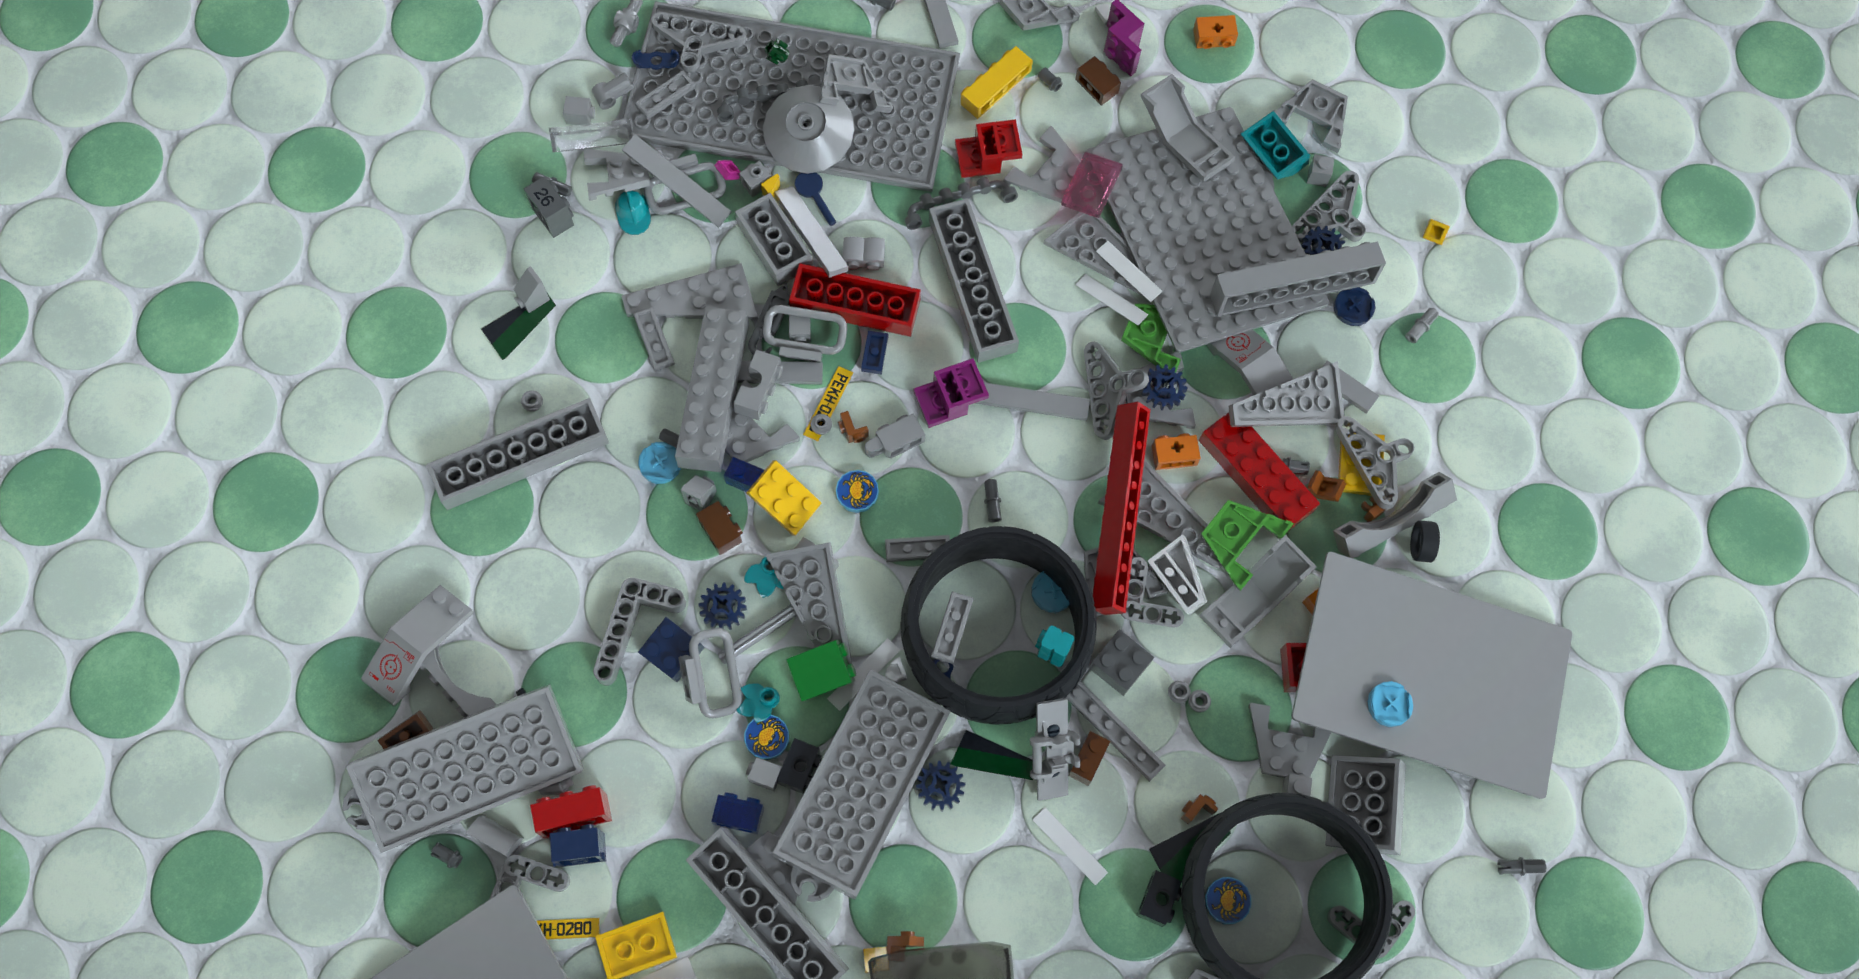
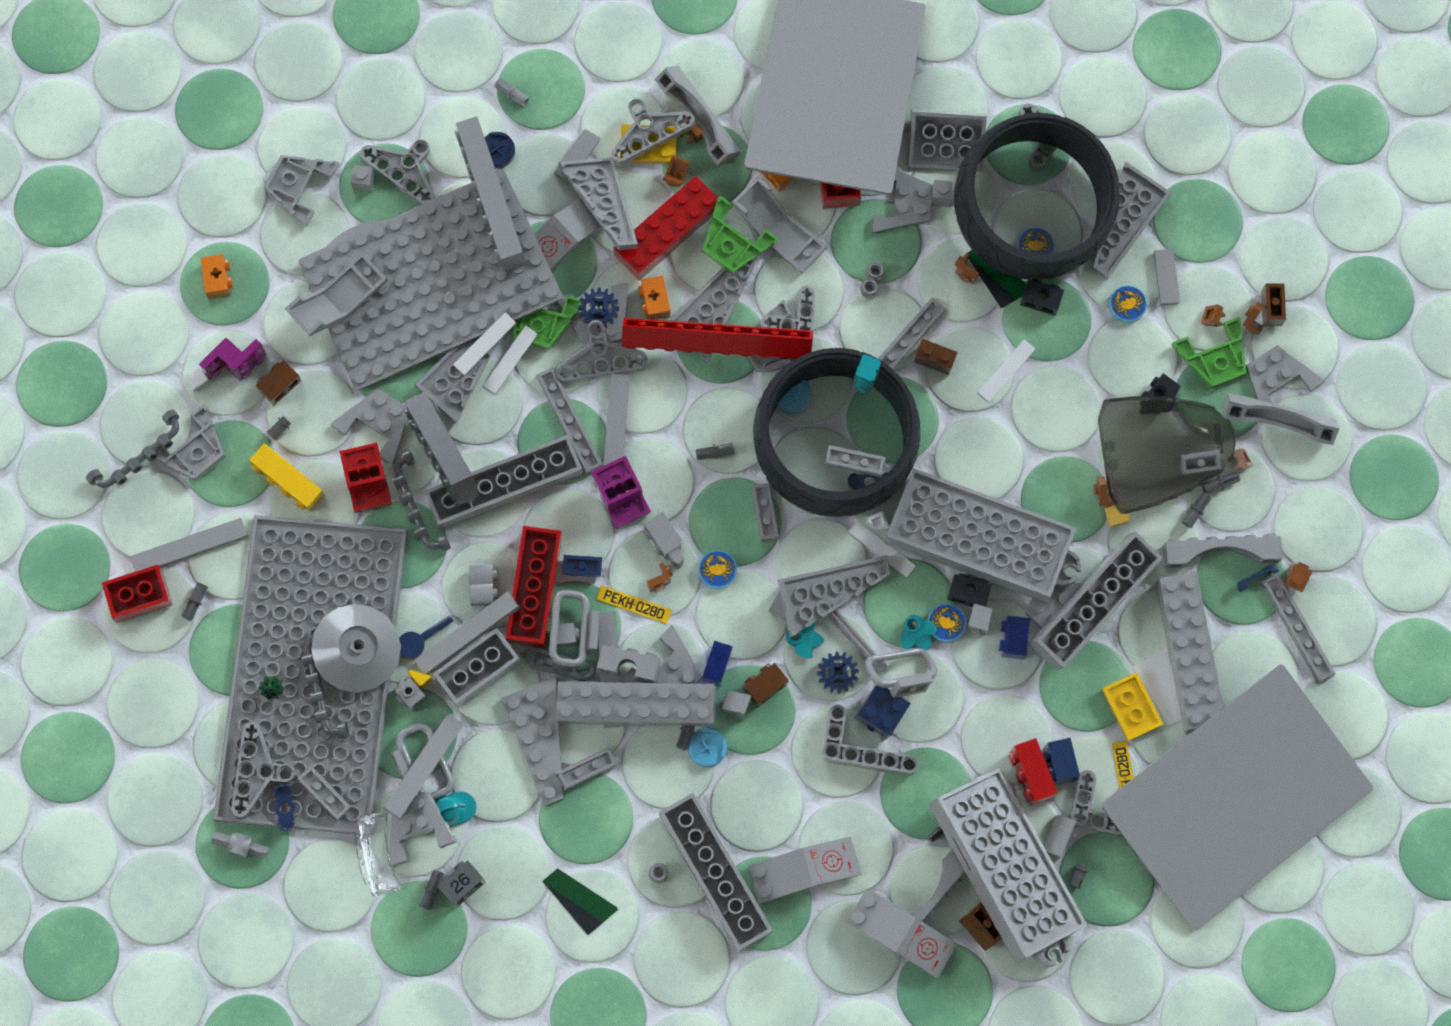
camera: 95 degrees left, 5 degrees up
light grey slope [514,266,550,313] -> none
light grey brick [563,96,595,126] -> none
light grey piece [592,72,634,109] -> none
dark pink tile [714,160,740,180] -> none
yellow plate [746,460,822,536] -> none
green brick [786,639,856,701] -> none
light grey plate [811,414,832,435] -> none
light grey wing [819,54,893,113] -> none
dark blue gear [916,761,966,812] -> none
dark green sticker [950,730,1033,781] -> none
light grey piece [1030,698,1080,801] -> none
clear pink tile [1061,152,1123,218] -> none
dark grey brick [1089,629,1154,696] -> none
white wedge [1148,534,1207,615] -> none
teal slope [1241,111,1310,180] -> none
dark grey pin [1282,457,1310,475] -> none
dark blue gear [1301,226,1345,255] -> none
medium azure tile [1367,681,1413,727] -> none
black tyre [1410,520,1440,563] -> none
yellow slope [1422,219,1450,245] -> none
dark grey axle [1497,857,1547,876] -> none
none -> brick [404,391,479,505]
none -> light grey tile [536,367,603,475]
none -> light grey windscreen [749,837,862,904]

